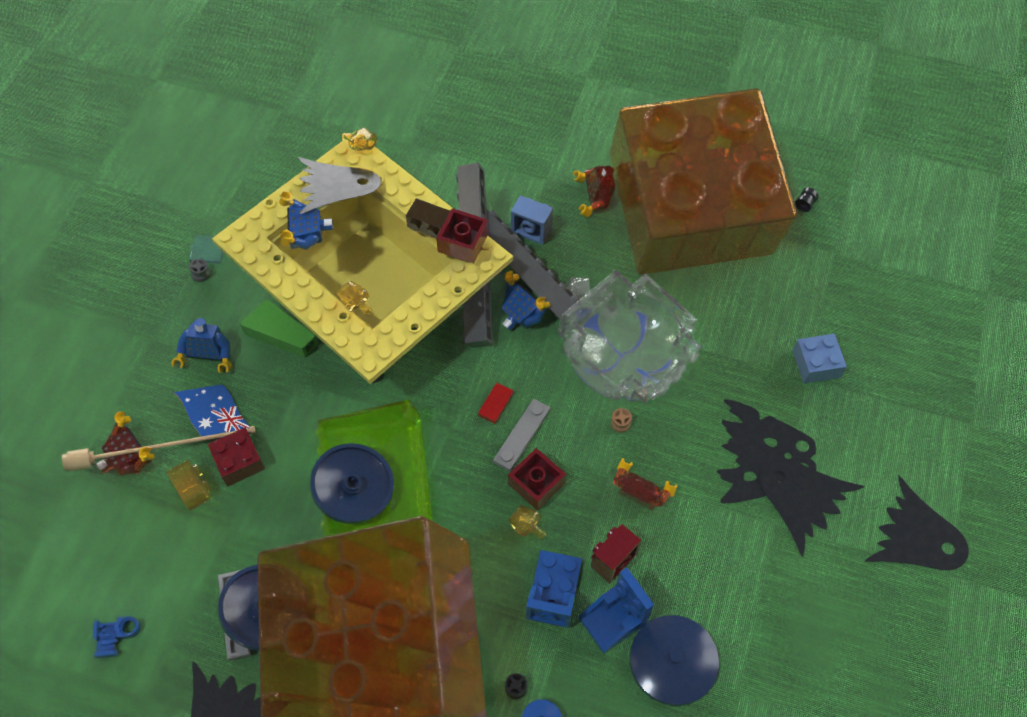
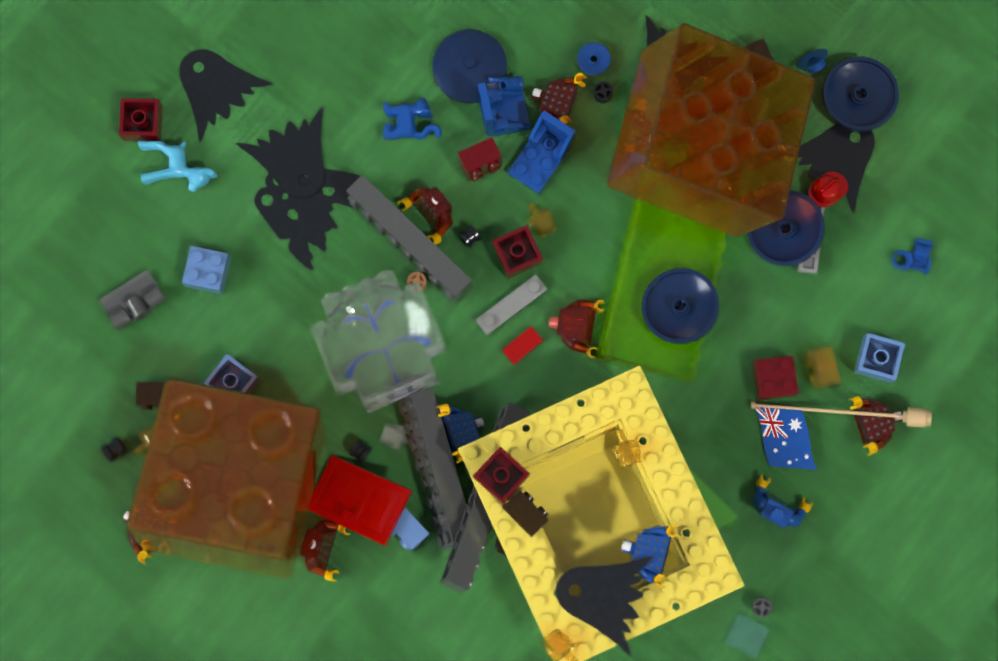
camera: 155 degrees left, 20 degrees up
none -> dark grey panel [99,270,167,331]
none -> dark red brick [119,98,163,141]
none -> dark brown brick [136,382,179,411]
none -> medium azure animal [138,140,218,192]
none -> medium blue brick [203,354,260,410]
none -> red door [306,455,412,546]
none -> dark grey brick [346,175,473,303]
none -> black wheel [349,439,373,463]
none -> blue animal [383,98,442,140]
none -> black wheel [458,224,482,249]
none -> blue hinge [488,76,523,93]
none -> clear red torso [532,73,587,124]
none -> clear red torso [549,299,605,359]
none -> red piece [808,172,849,208]
none -> medium blue brick [854,333,905,383]

